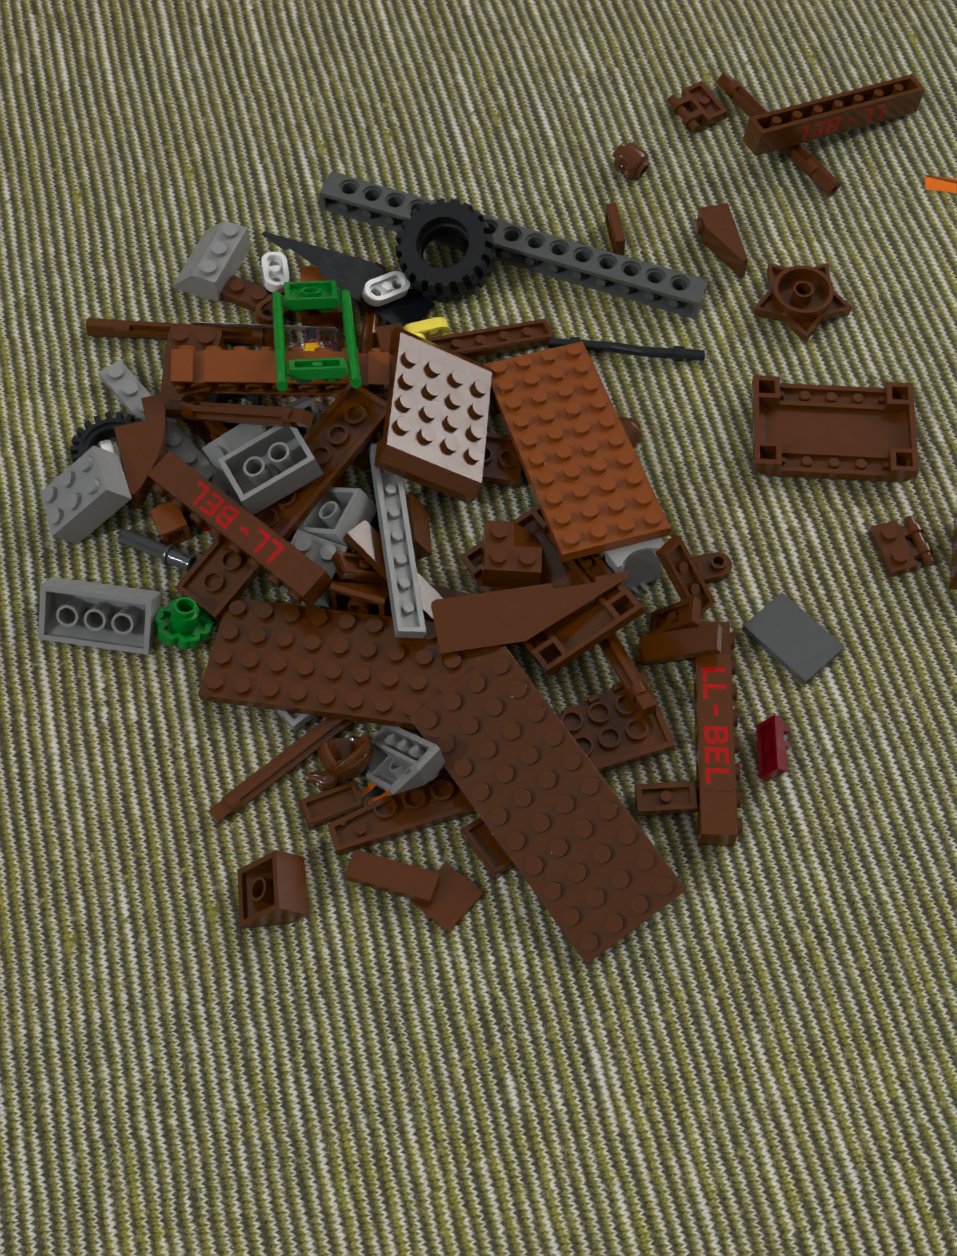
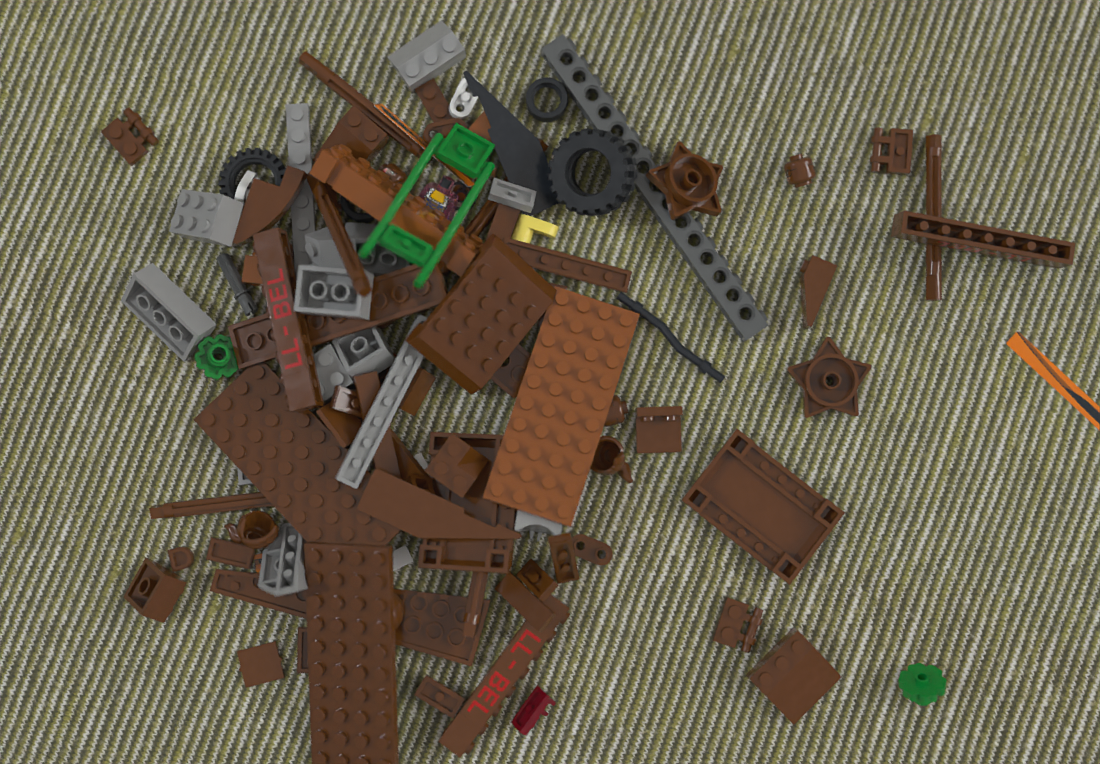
camera: 30 degrees right, 25 degrees up
reddish brown tile [344,849,441,905] -> none
white plate [362,271,410,306] -> none
reddish brown tile [605,202,625,255] -> none
dark grey tile [742,592,845,686] -> none
none -> reddish brown tile [167,547,194,572]
none -> light grey plate [488,178,537,213]
none -> black tyre [526,77,568,122]
none -> reddish brown hair [590,436,633,483]
none -> reddish brown bracket [635,406,683,453]
none -> reddish brown plate [645,141,723,220]

